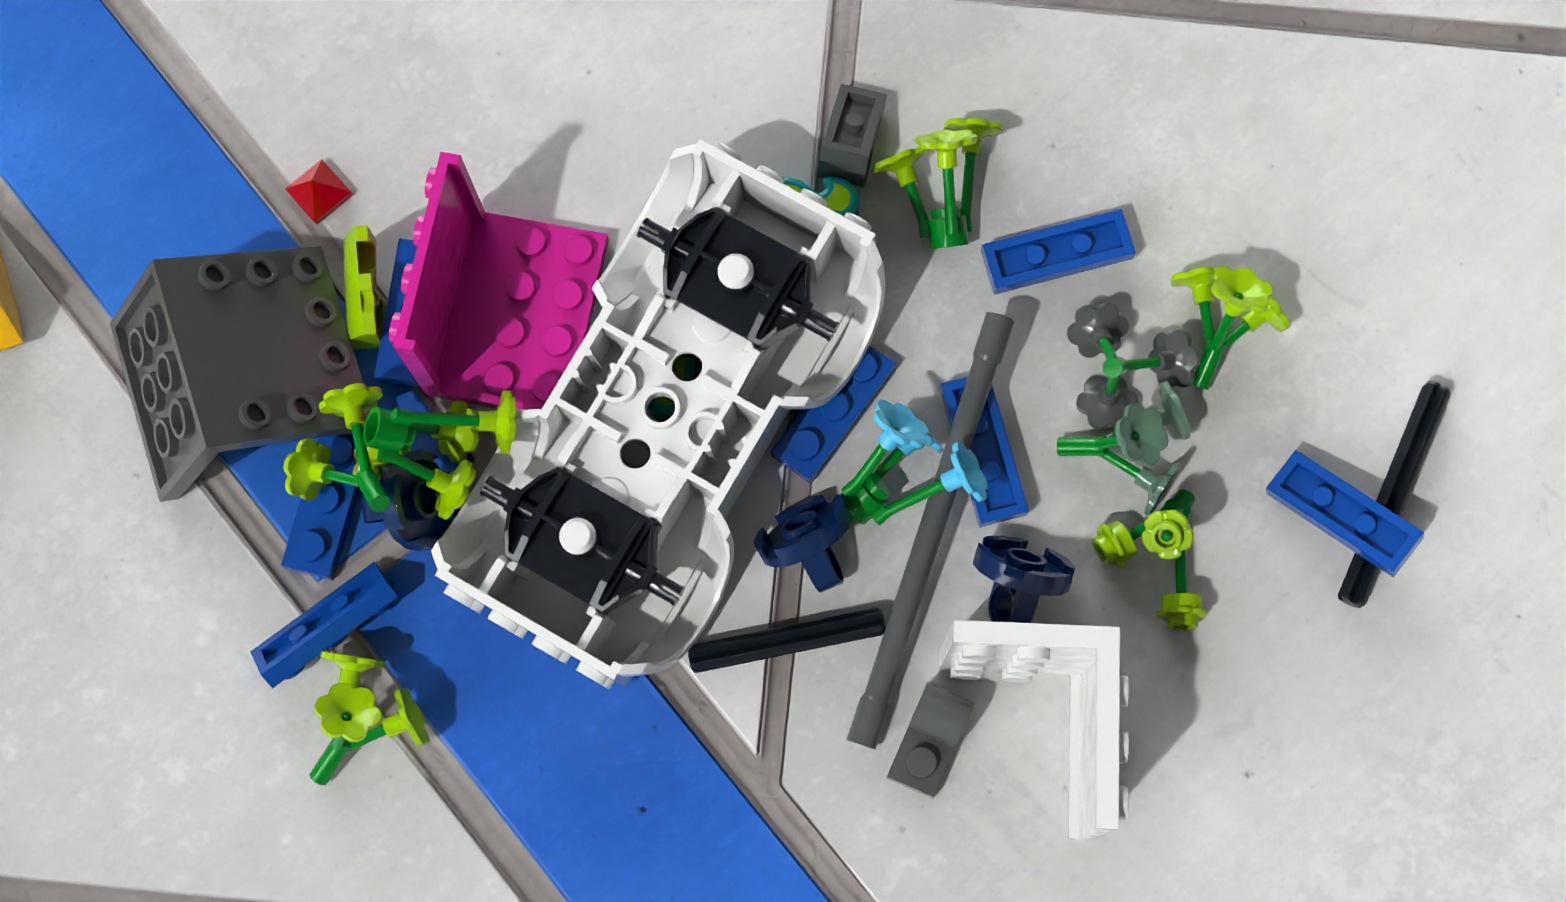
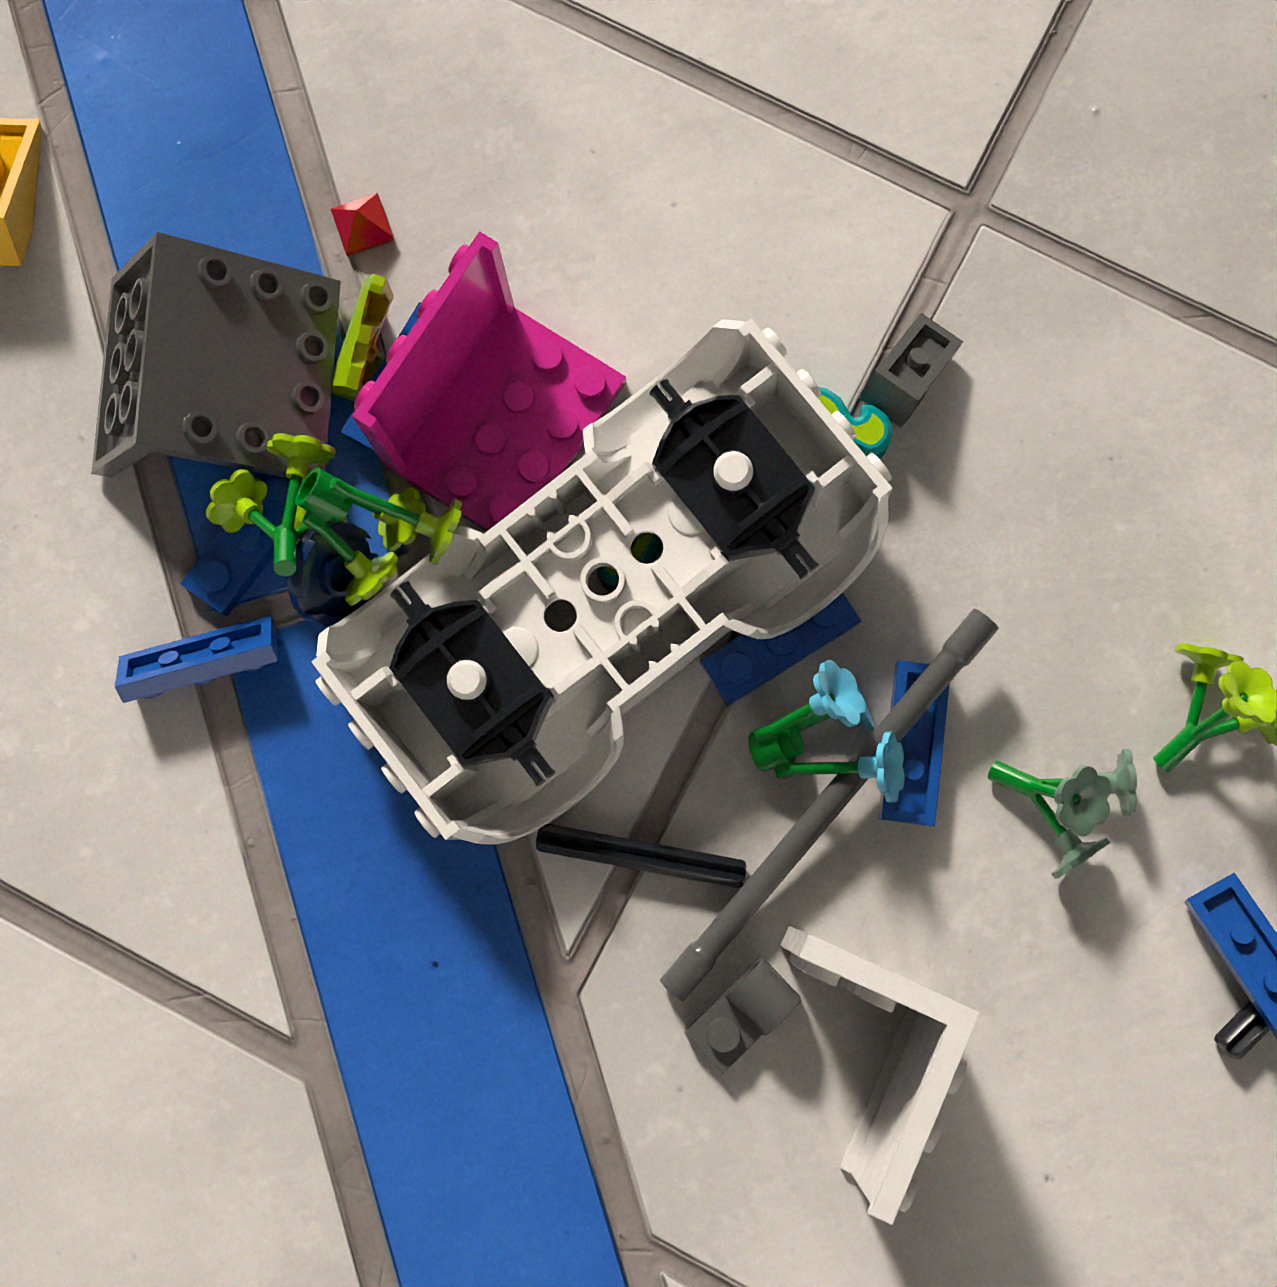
camera: 25 degrees right, 5 degrees up
lime plant [309,651,430,785] -> none
dark blue tile [753,494,853,593] -> none
plant [872,118,1003,249] -> none
dark blue tile [973,536,1075,623] -> none
blue plate [981,209,1136,295] -> none
dark grey plant [1067,301,1201,429] -> none
lime plant [1092,489,1207,631] -> none

